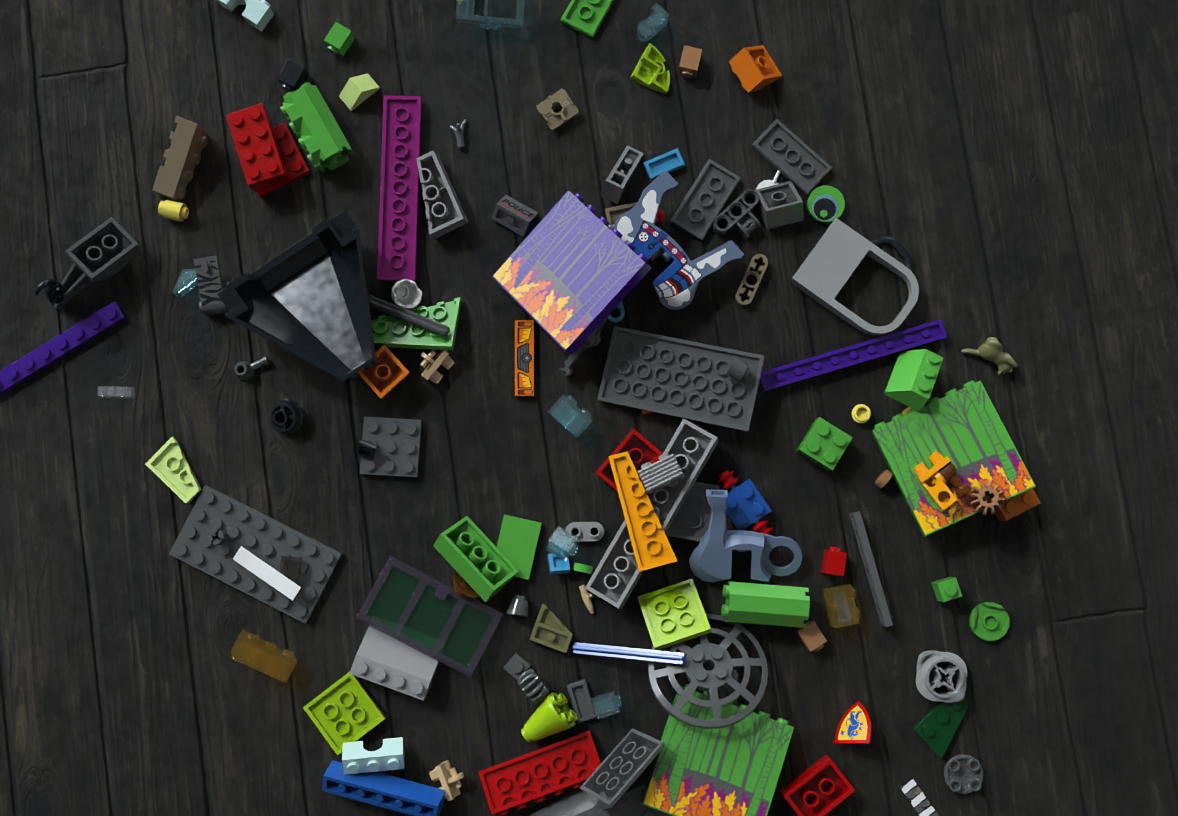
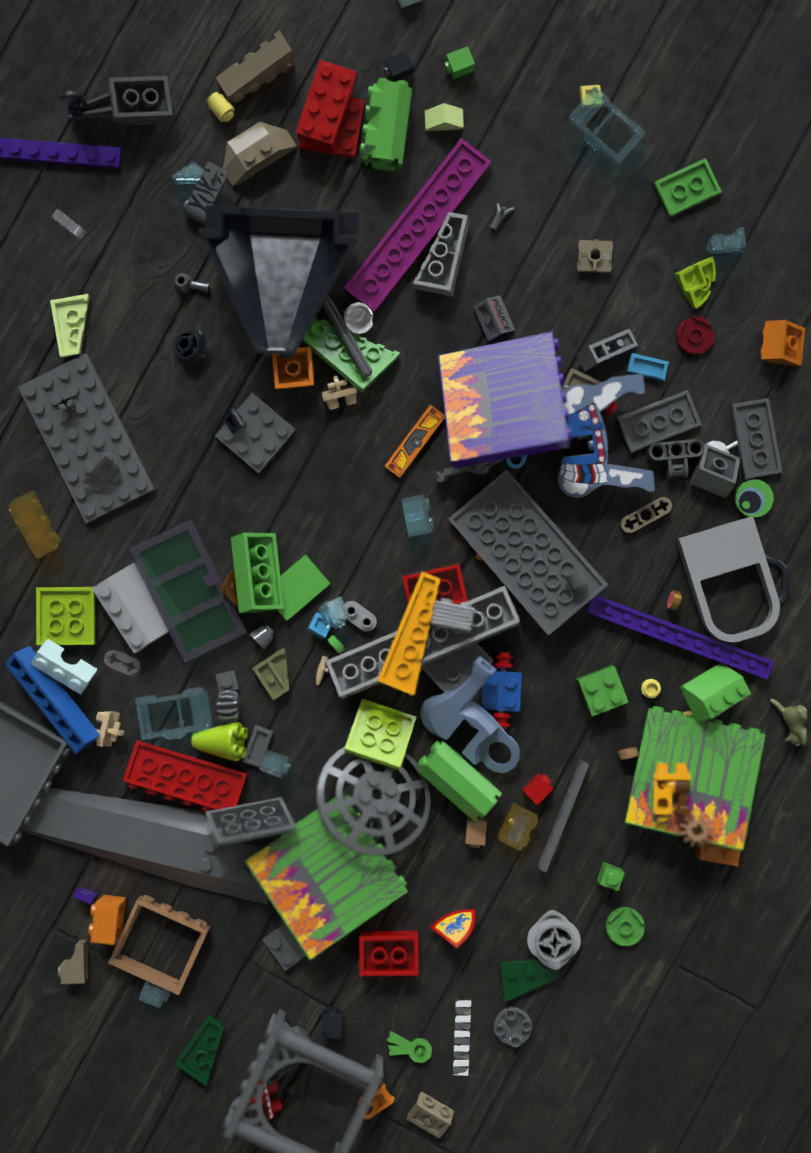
camera: 35 degrees right, 5 degrees up
white sticker [233,546,301,601] -> none
axle [572,642,686,665] -> none
medium nougat brick [678,45,702,78] -> none
none -> clear beam [104,650,141,675]
none -> clear light blue piece [135,687,213,740]
none -> dark tan wedge [223,122,297,188]
none -> pearl gold tile [667,590,681,610]
none -> dark red tile [675,316,715,355]

